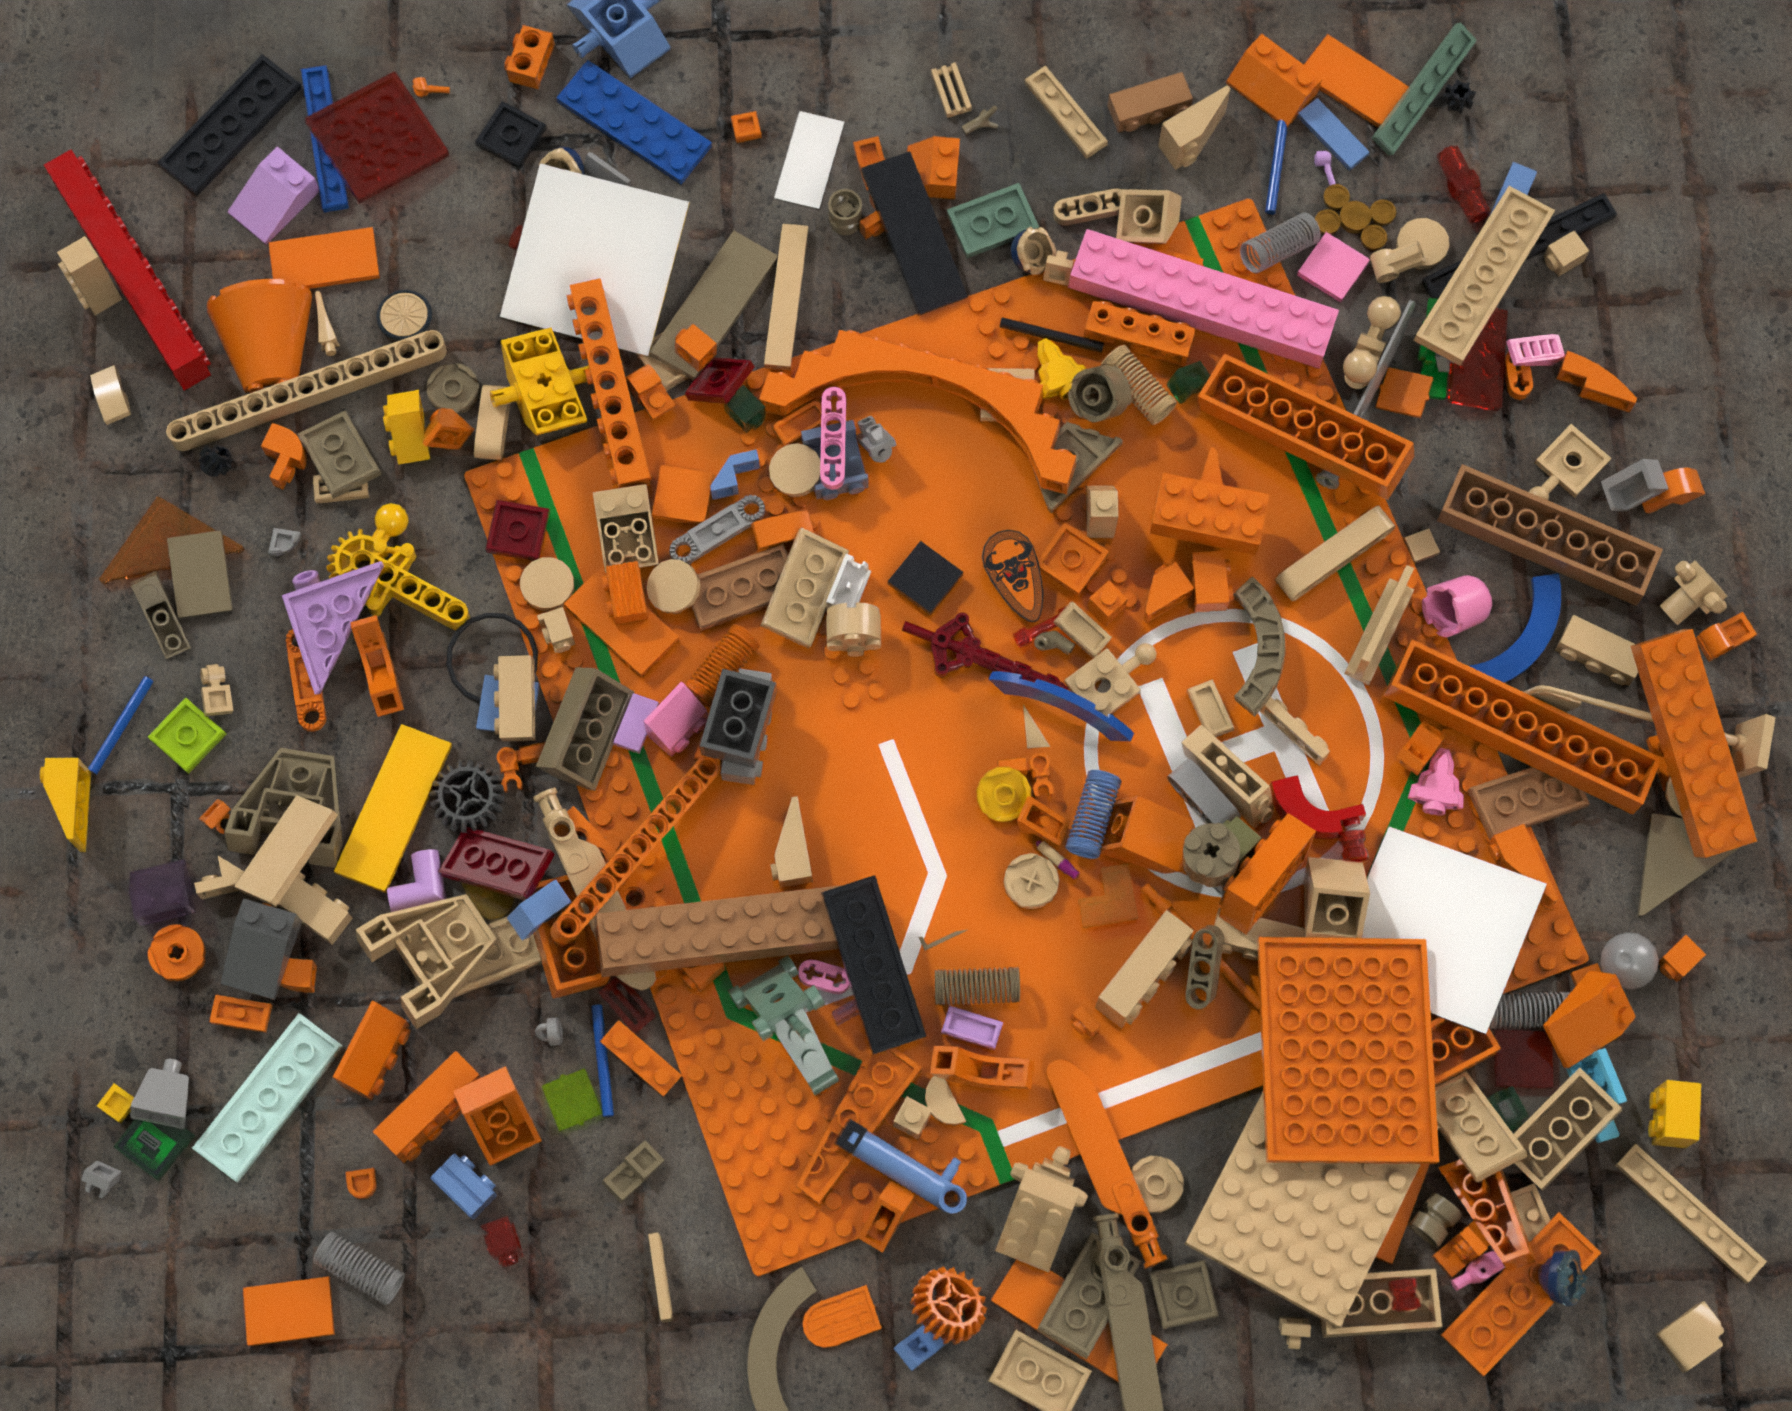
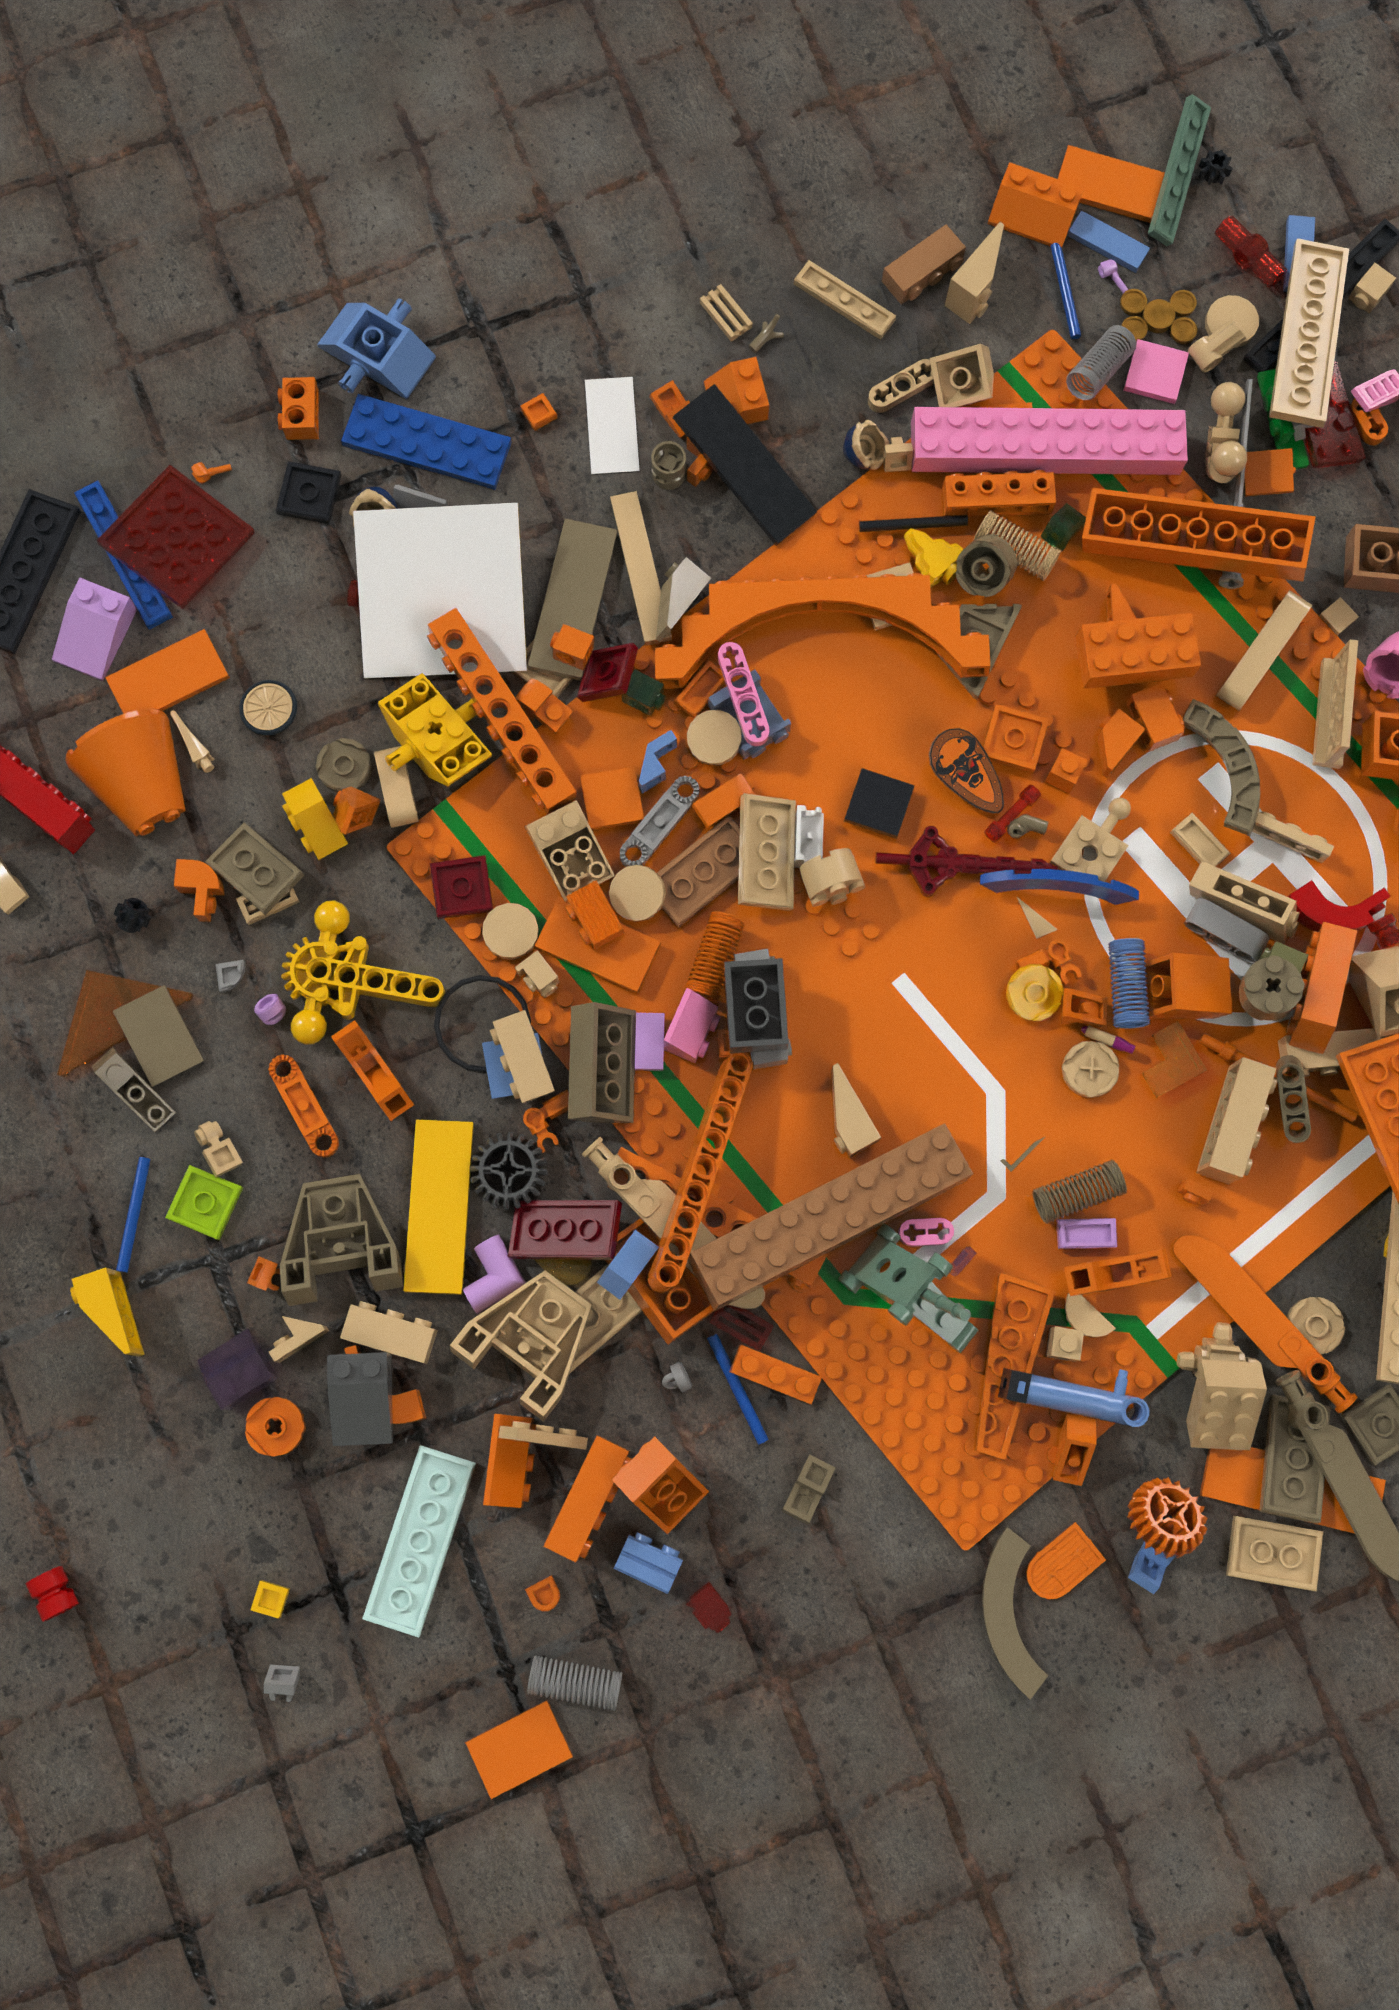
camera: 20 degrees left, 5 degrees up
tile [113,1119,195,1181] -> none
light grey torso [131,1059,189,1129] -> none
tan beam [166,330,447,451] -> none
orange plate [209,995,272,1033] -> none
tan tile [234,795,338,907] -> none
lavender tile [282,561,384,695] -> none
clear neon green piece [542,1068,602,1132] -> none
tan tile [648,1233,673,1323] -> none
black tile [821,875,927,1054] -> none
light grey hips [856,416,897,463] -> none
sand green plate [947,183,1039,258] -> none
tan tile [1053,602,1112,658] -> none
tan slope [1086,485,1118,538] -> none
none -> tan plate [498,1421,588,1450]
none -> slope [656,557,711,642]

